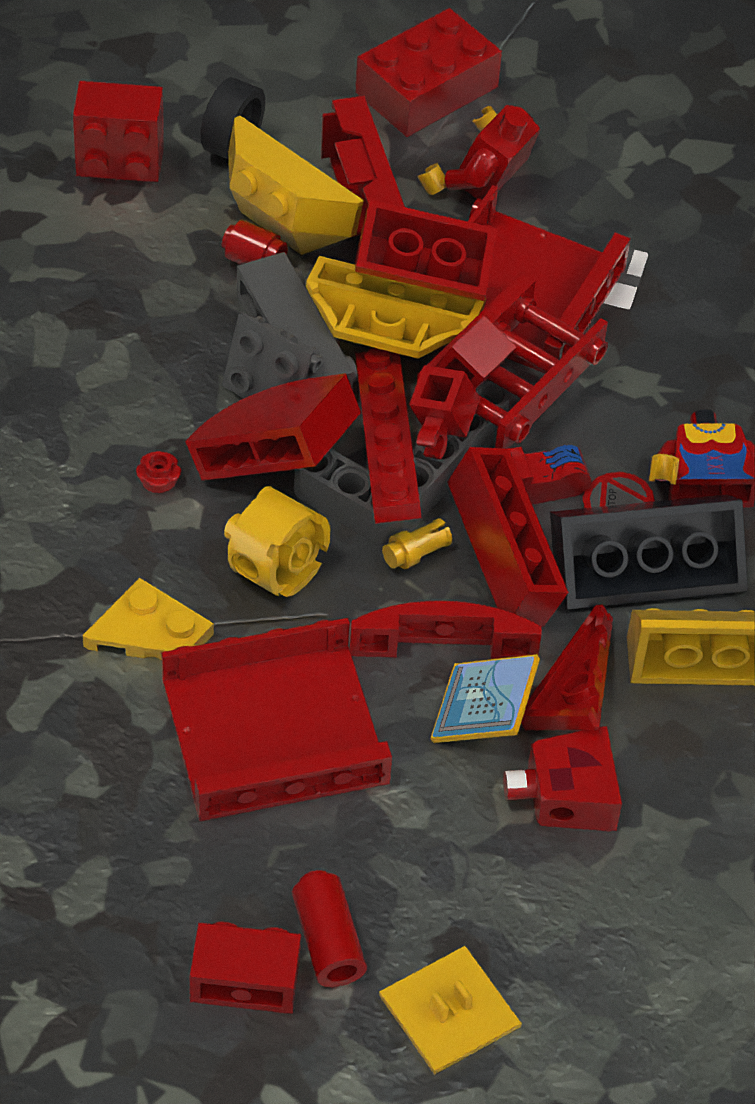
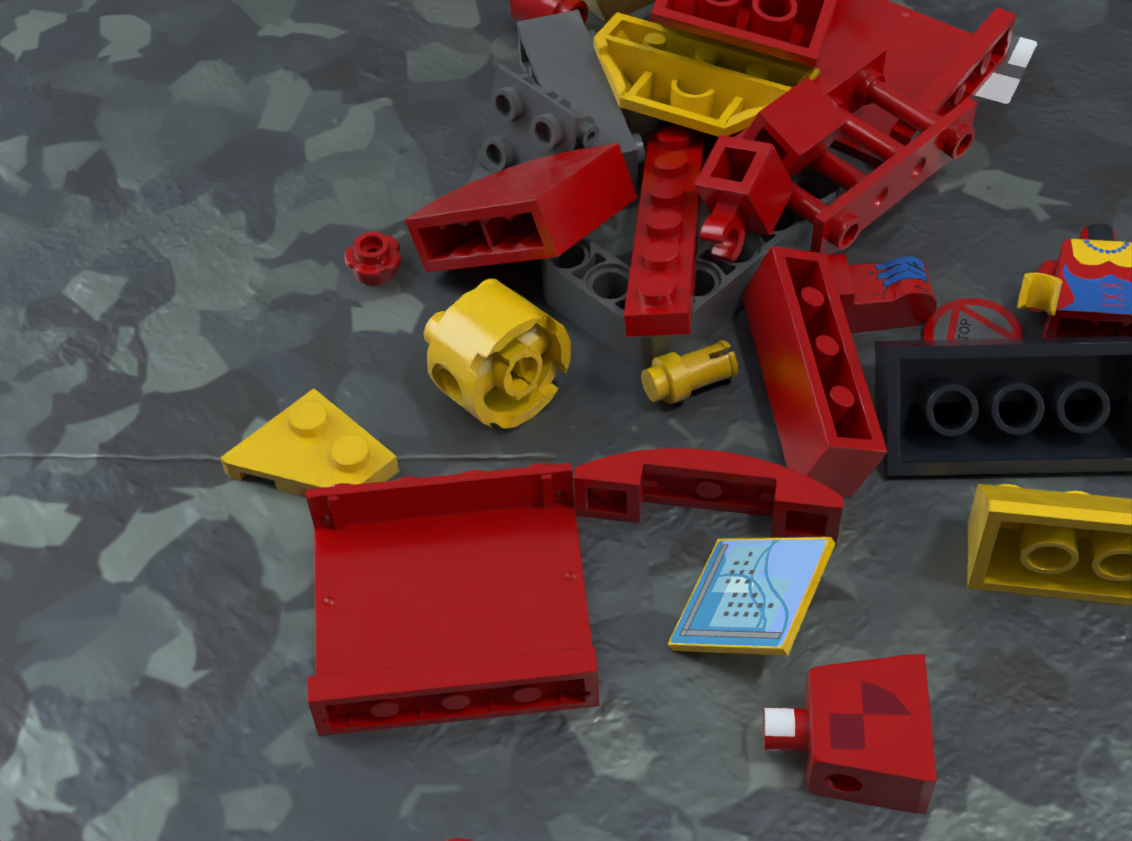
camera: 15 degrees right, 0 degrees up
red wing [521,605,613,731] -> none

